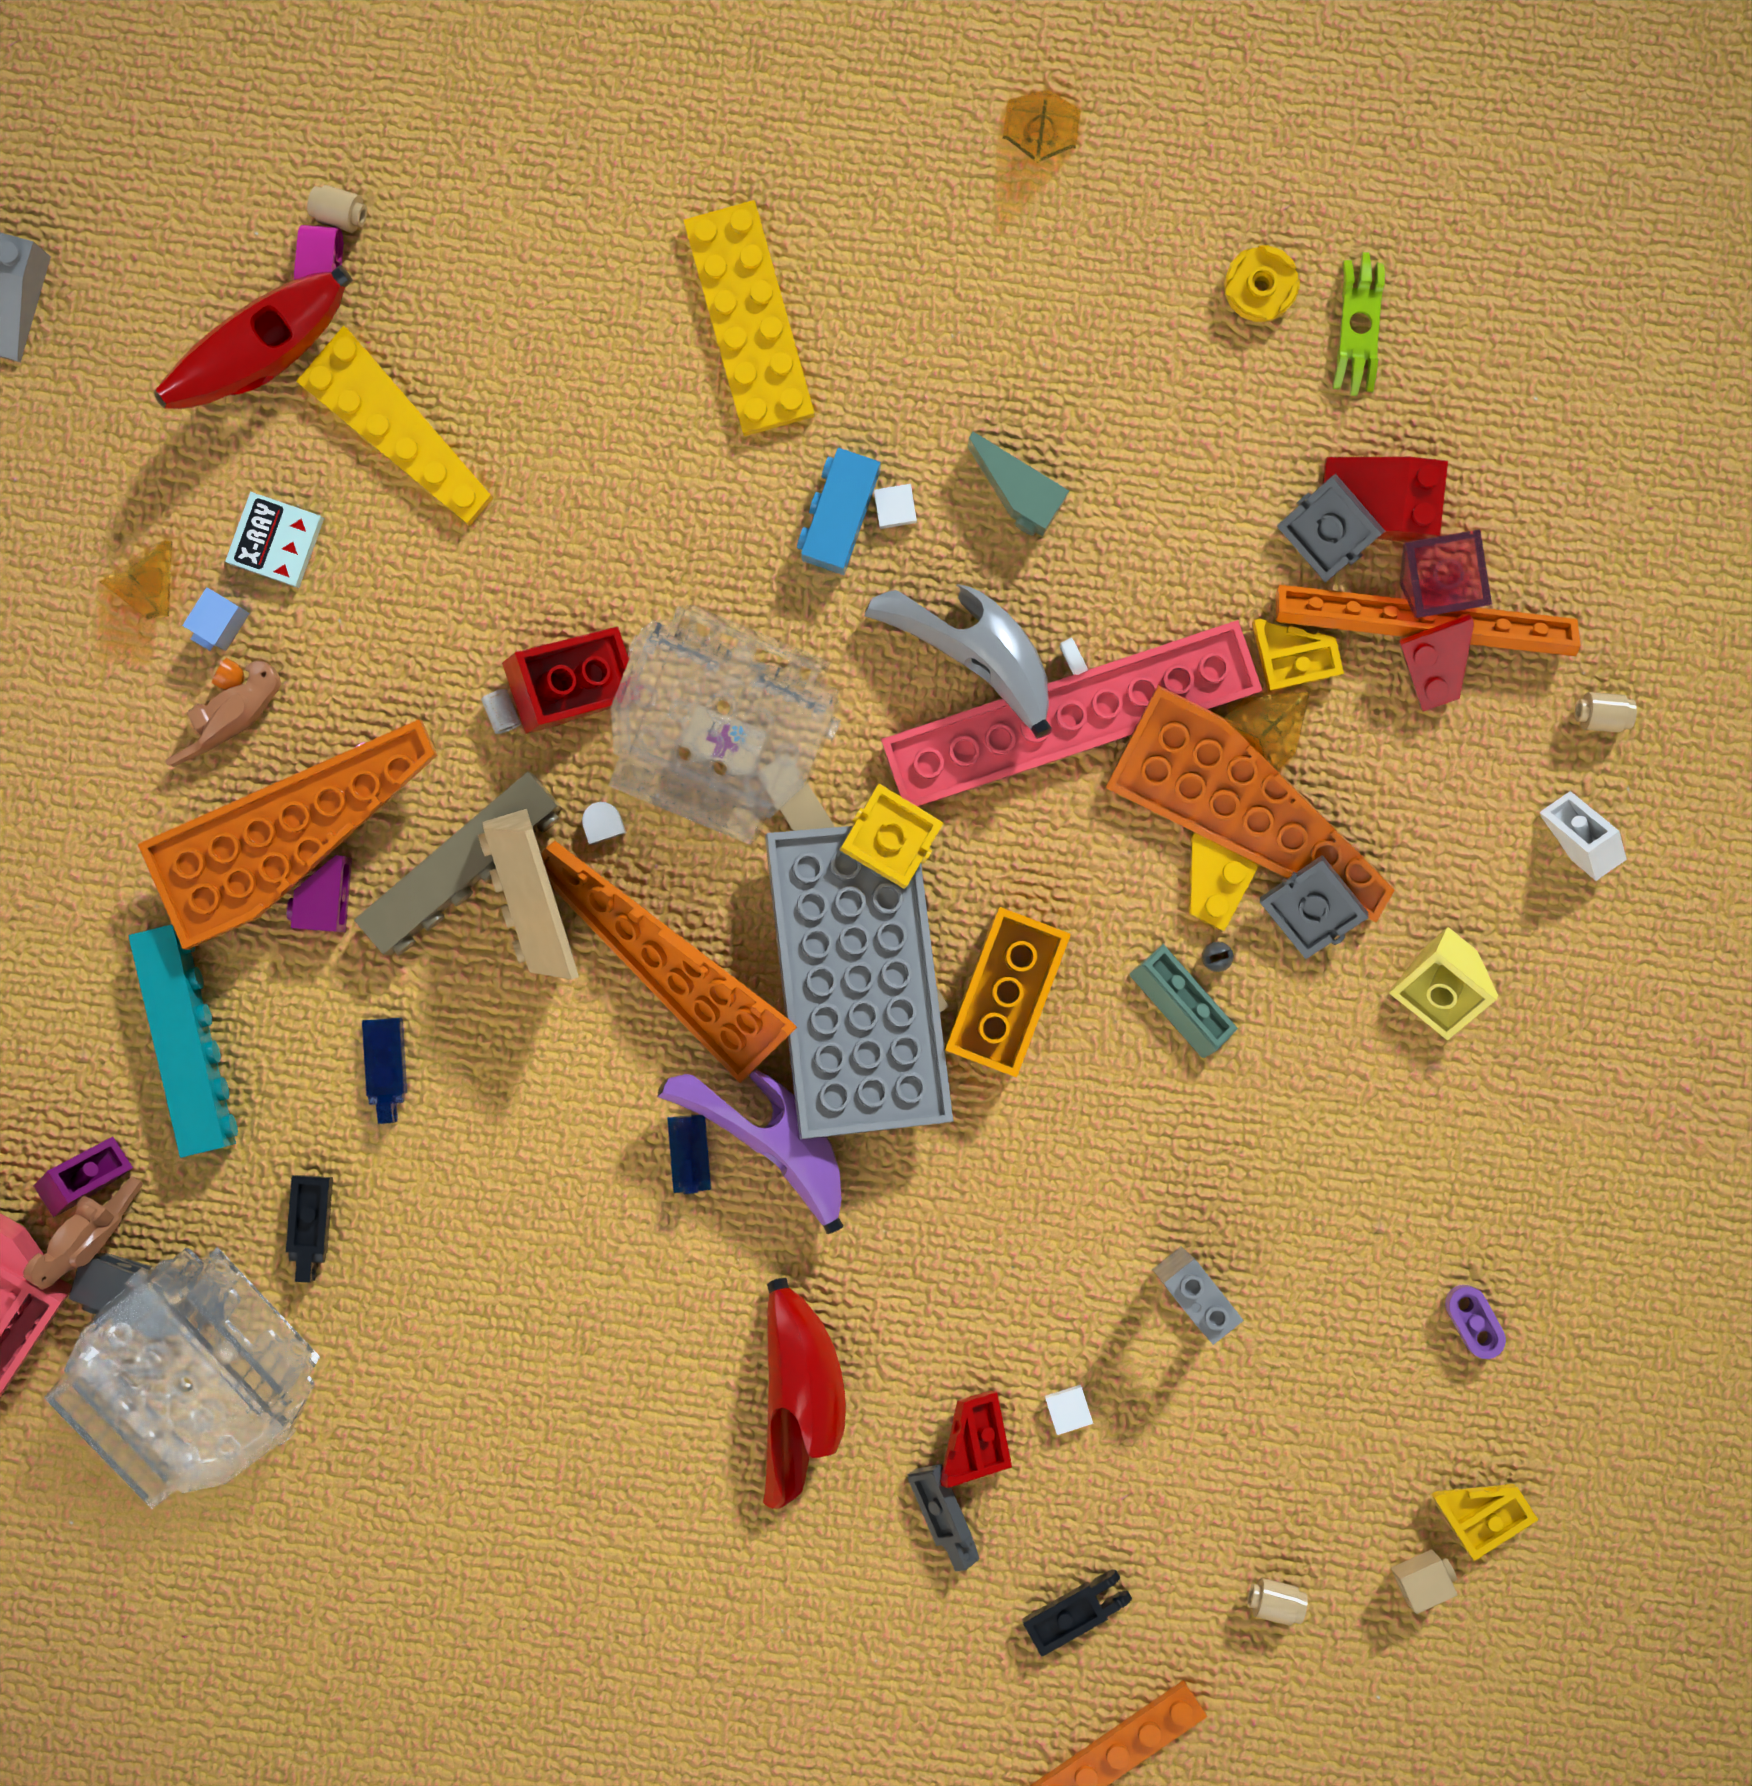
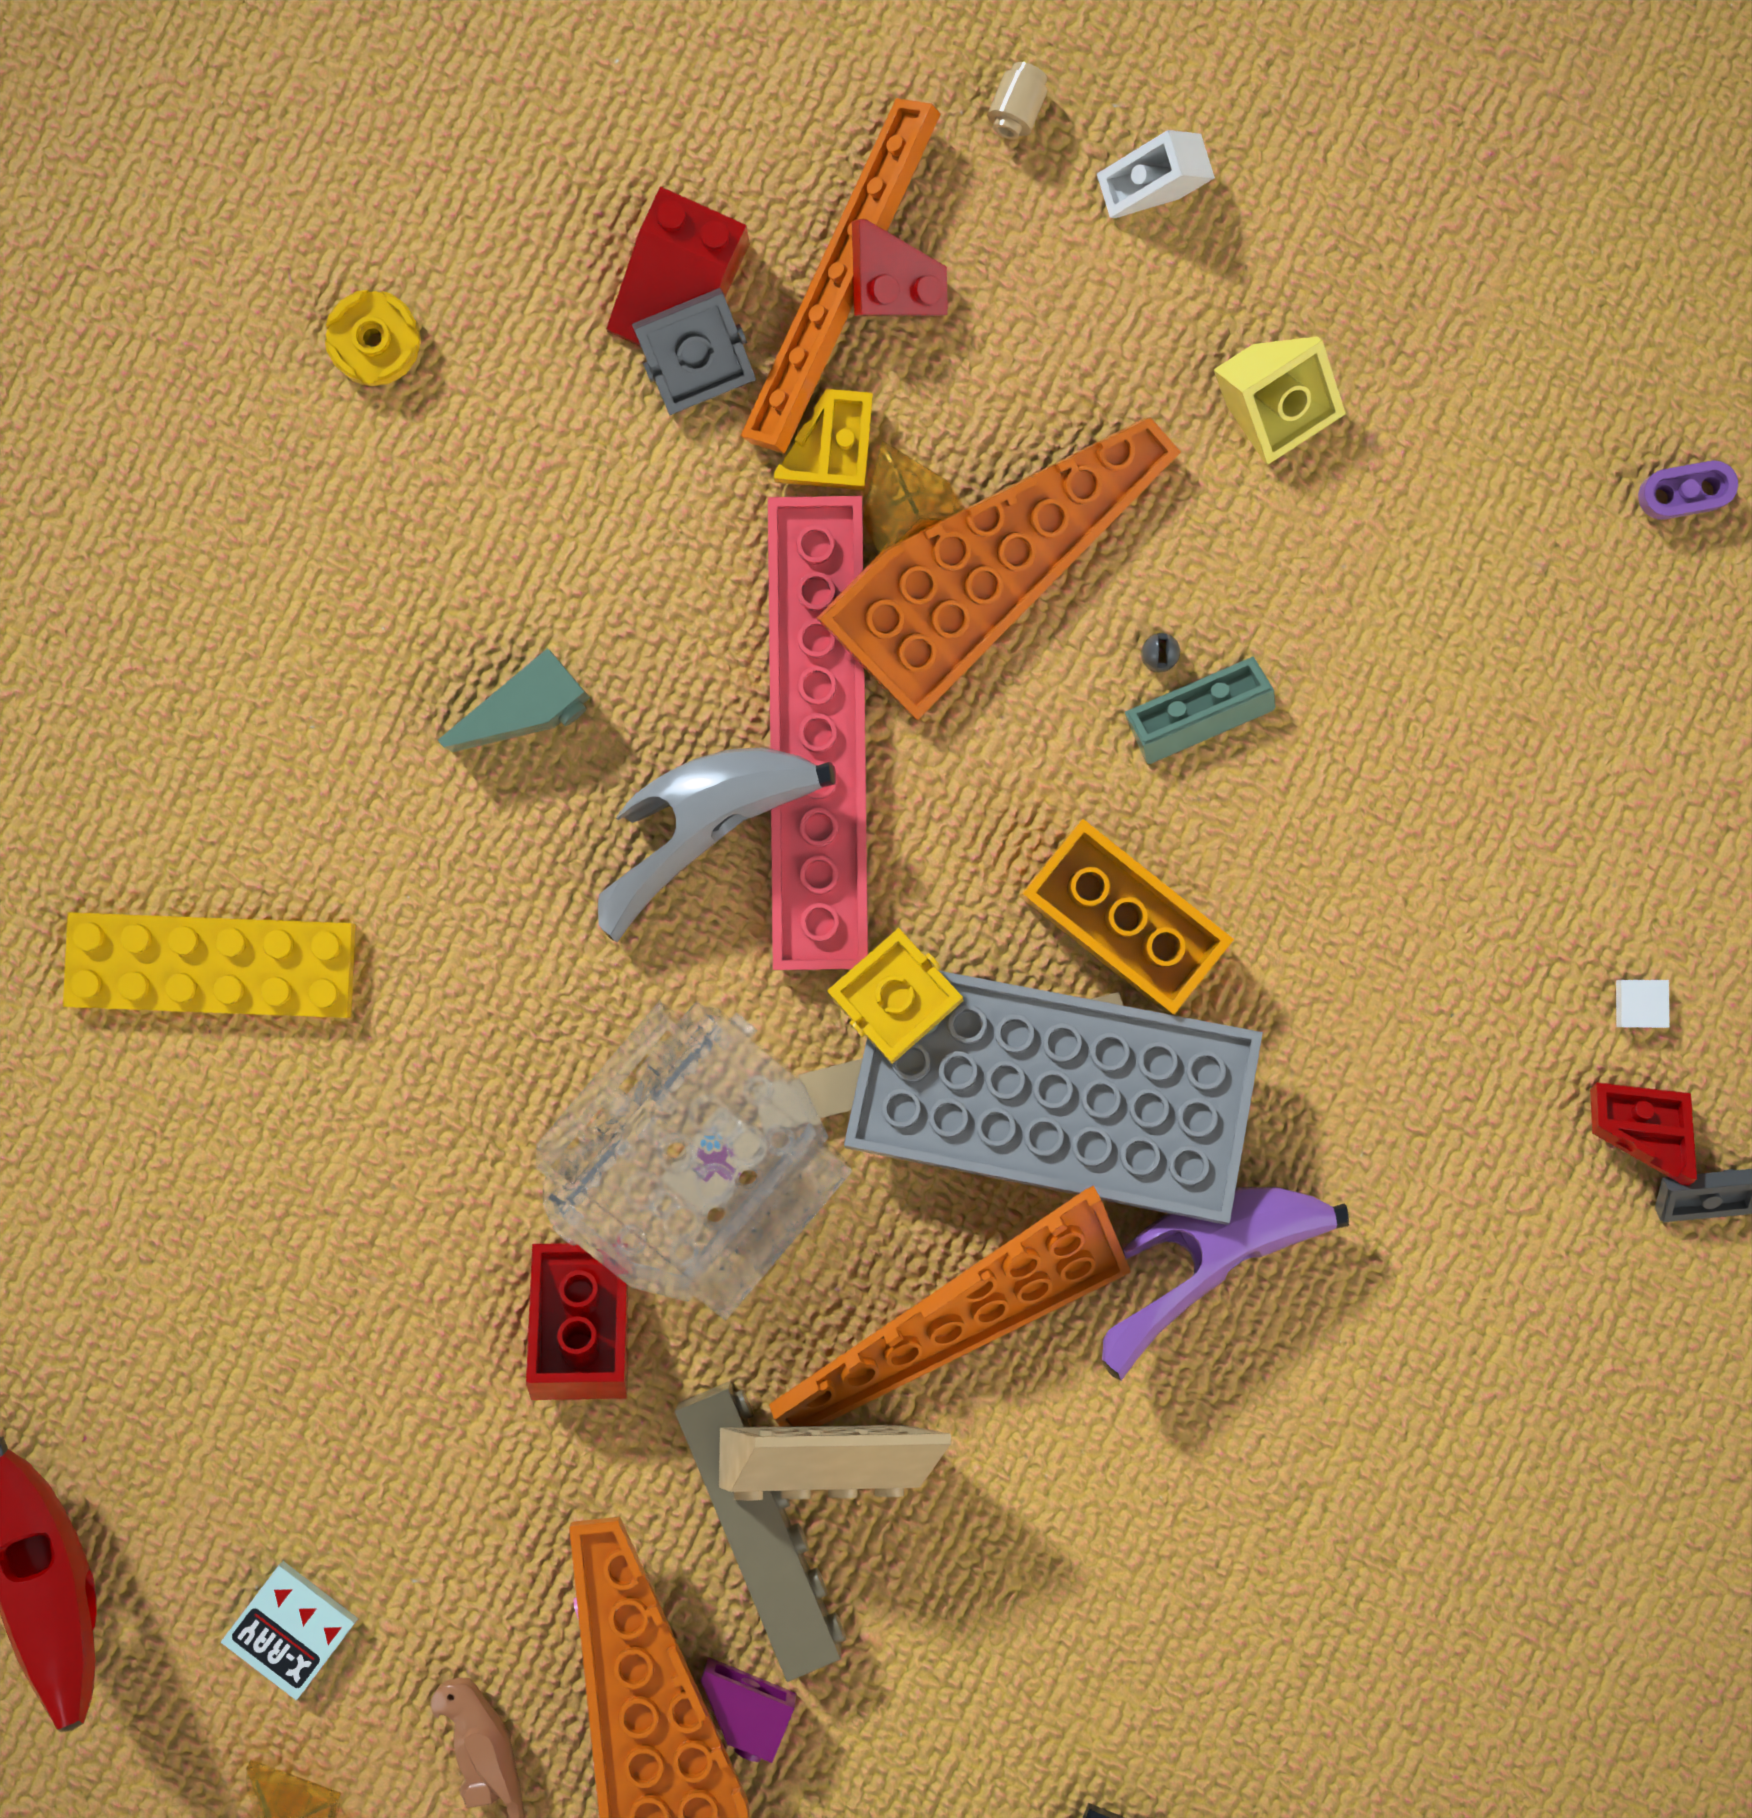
camera: 75 degrees left, 0 degrees up
light blue brick [182,587,250,651] -> none
orange hinge [211,658,245,690] -> none
yellow wing [296,325,494,526] -> none
clear blue hinge [362,1018,407,1124] -> none
white piece [481,689,521,734] -> none
white tile [582,802,626,845] -> none
clear blue hinge [667,1114,711,1194] -> none
red piece [763,1278,846,1509] -> none
dark azure brick [797,448,881,575] -> none
white tile [874,484,917,529] -> none
clear yellow slope [1002,90,1081,163] -> none
white tile [1059,637,1088,675] -> none
light grey window [1152,1246,1244,1345] -> none
yellow wing [1189,832,1259,932] -> none
dark grey plate [1260,855,1369,959] -> none
lime piece [1333,252,1385,396] -> none
clear pink slope [1400,529,1492,618] -> none

